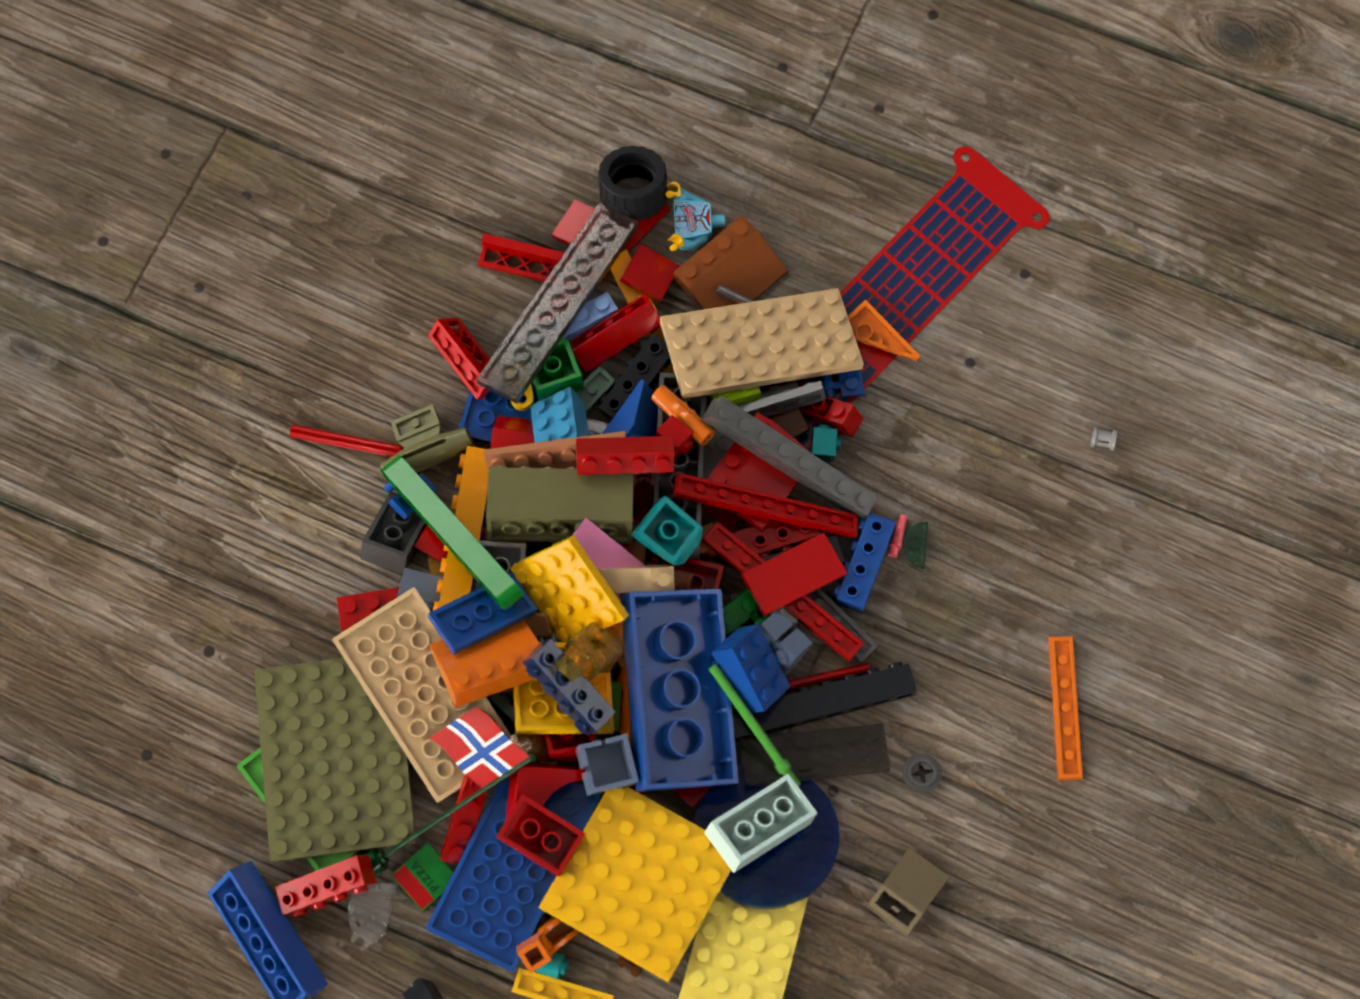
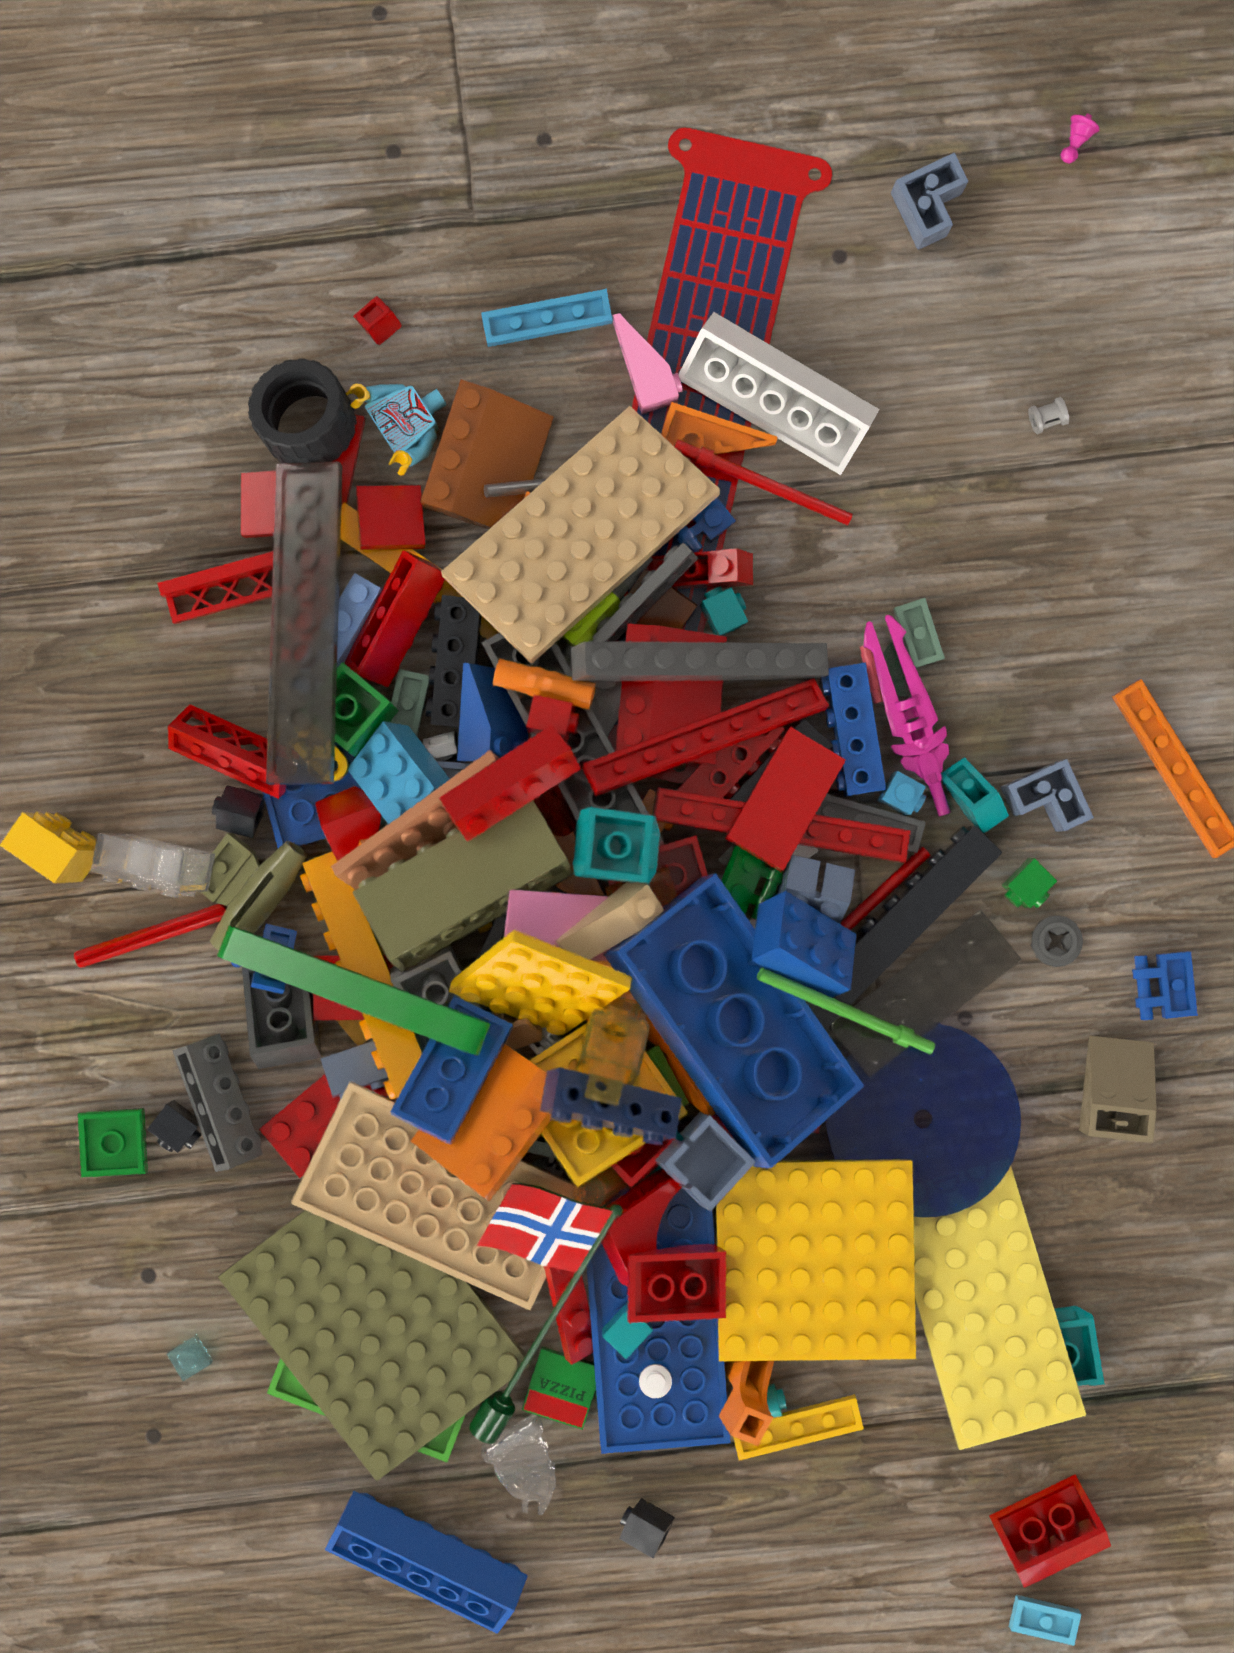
camera: 35 degrees left, 15 degrees up
brick [275,855,377,918] -> none
light aqua brick [705,774,817,873] -> none
none -> yellow brick [0,811,104,883]
none -> green plate [78,1108,148,1178]
none -> clear brick [90,833,215,897]
none -> black brick [147,1100,202,1153]
none -> clear light blue plate [166,1334,213,1381]
none -> dark grey brick [172,1033,263,1172]
none -> black brick [212,785,264,839]
none -> red slope [353,296,402,345]
none -> dark azure plate [481,289,613,347]
none -> teal brick [602,1302,653,1359]
none -> bright pink slope [613,313,683,414]
none -> white plate [639,1364,672,1398]
none -> red bar [674,439,853,526]
none -> white slope [678,312,880,475]
none -> dark pink sword [863,614,951,816]
none -> dark azure brick [877,771,926,816]
none -> sand blue brick [891,152,968,250]
none -> sand green plate [893,598,945,668]
none -> teal slope [941,757,1009,833]
none -> sand blue brick [1000,759,1094,832]
none -> green brick [1001,858,1057,909]
none -> dark pink piece [1060,114,1100,164]
none -> blue plate [1132,951,1198,1020]

